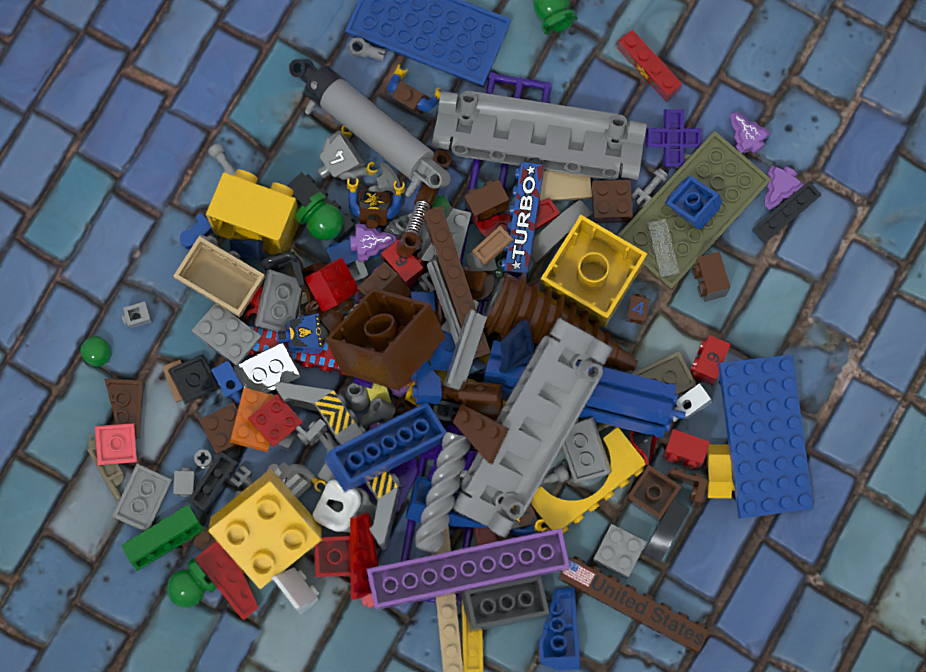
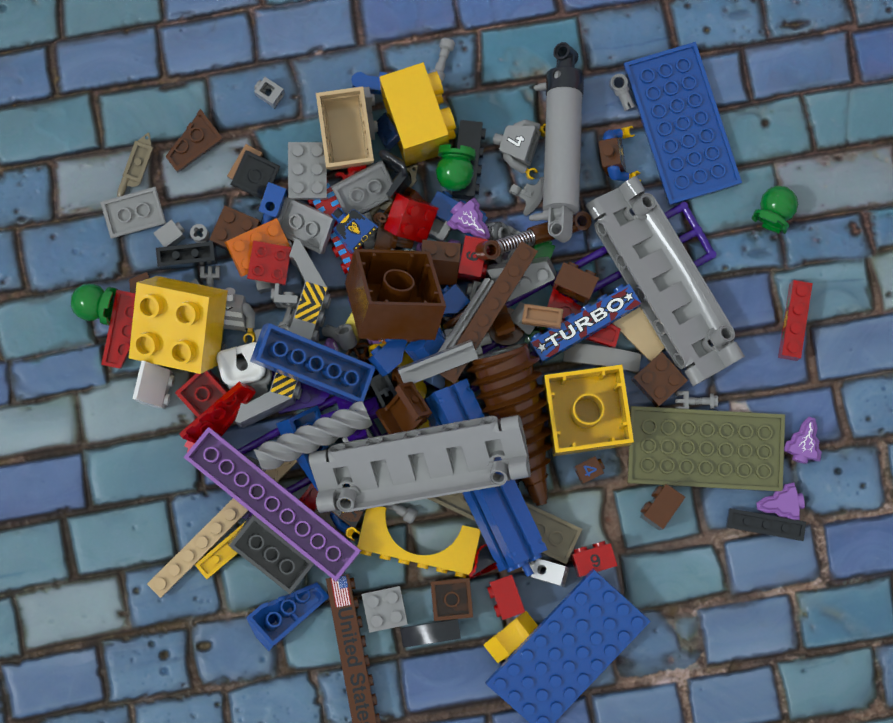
camera: 50 degrees right, 5 degrees up
green hair [80,336,112,367] -> none
coral plate [95,423,137,466] -> none
green brick [121,505,204,571] -> none
light grey head [344,383,370,411] -> none
torso [347,178,406,228] -> none
reddish brown wing [453,404,509,465] -> none
dark blue plate [499,320,535,373] -> none
light grey tile [562,417,612,483] -> none
dark purple plate [646,109,702,166] -> none
clear plate [647,219,680,279] -> none
blue slope [665,176,722,229] -> none
reddish brown bracket [667,468,708,508] -> none

